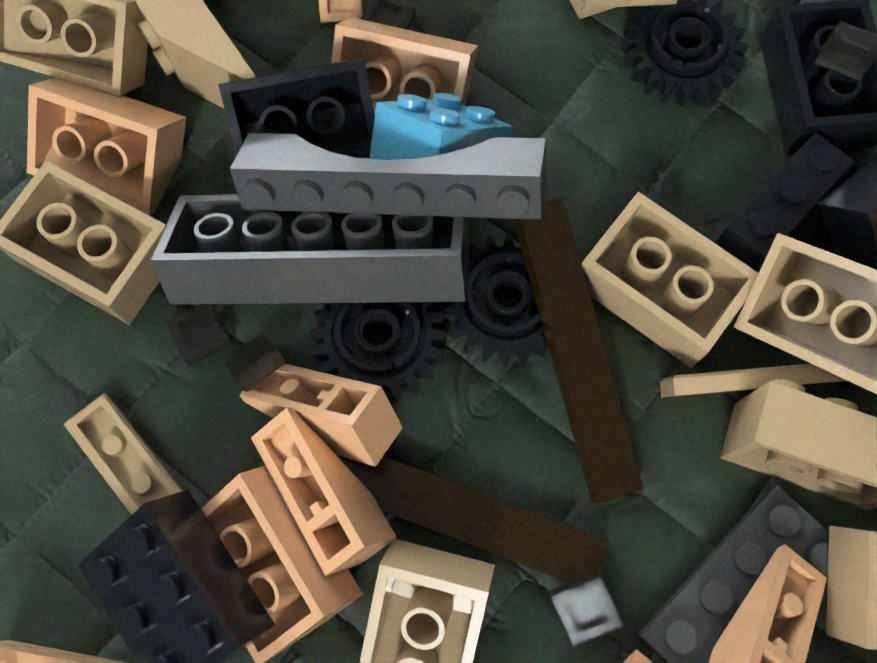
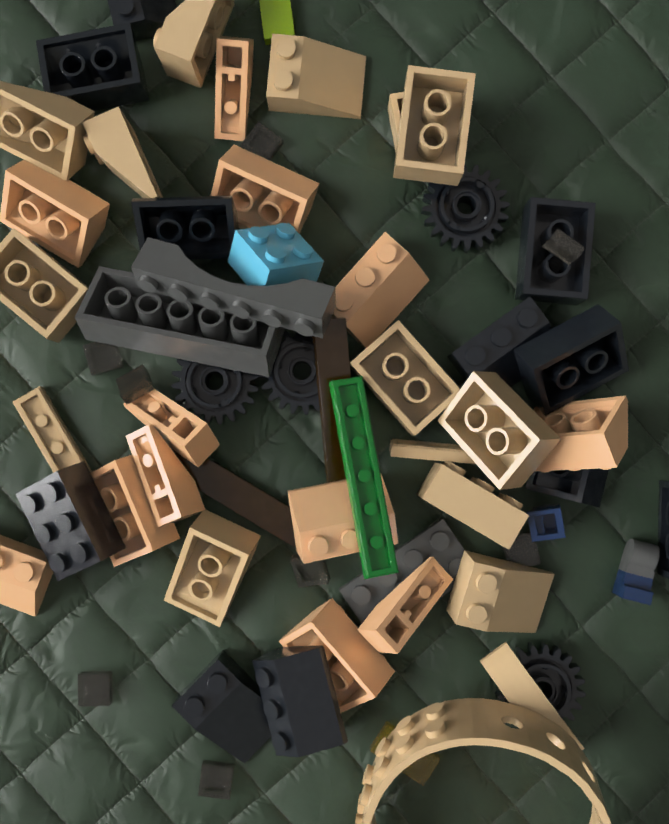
camera: 15 degrees right, 15 degrees up
none -> light nougat slope [287,473,398,564]
none -> green tile [329,376,399,579]
none -> light nougat slope [332,232,430,348]

